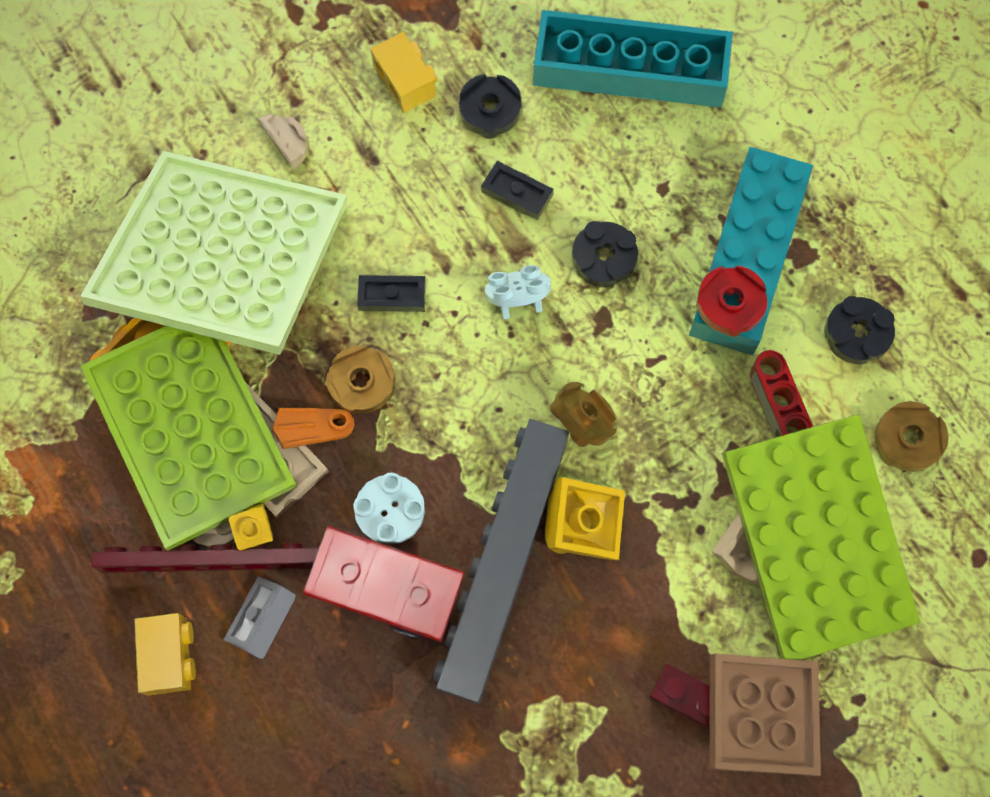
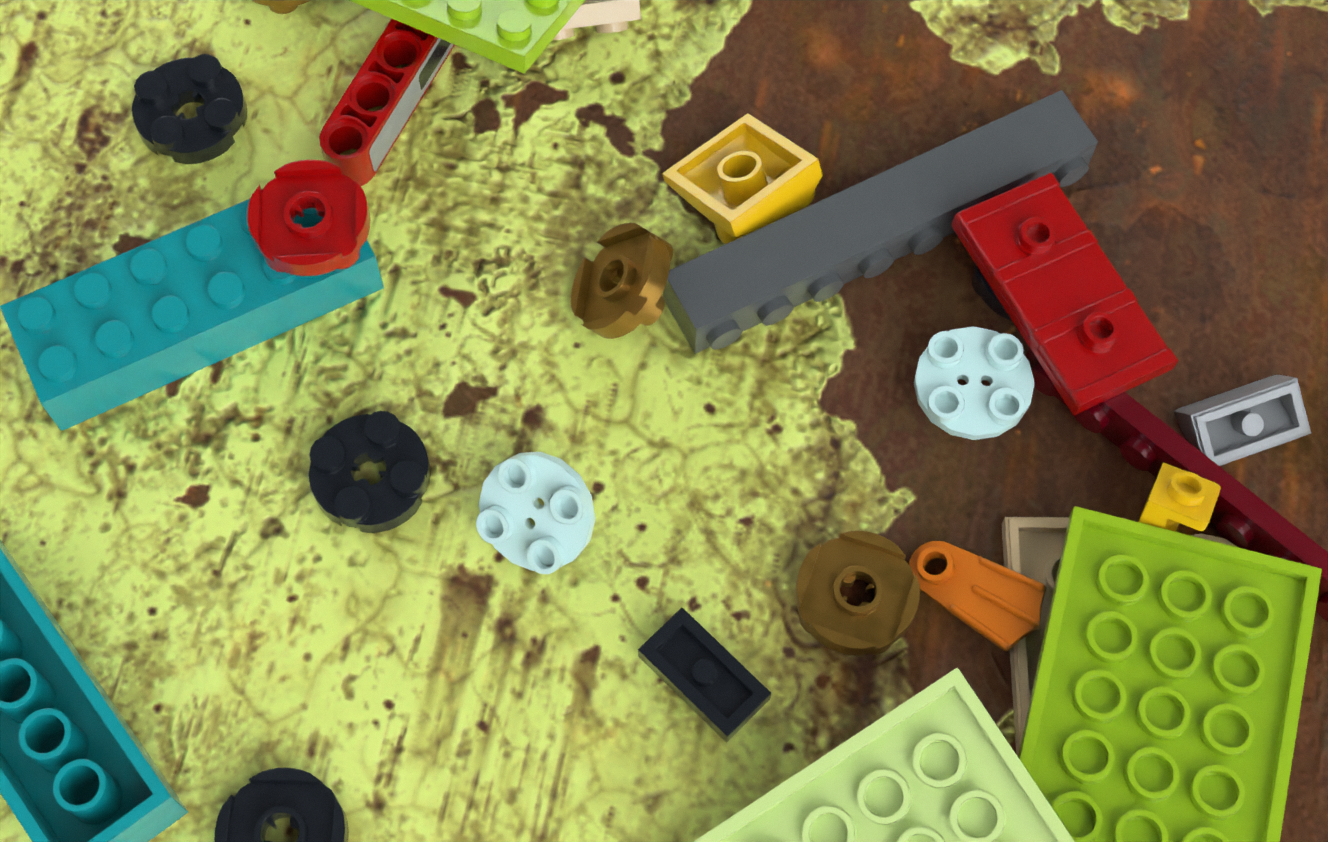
camera: 140 degrees left, 5 degrees down
black plate [481,161,554,220] -> none

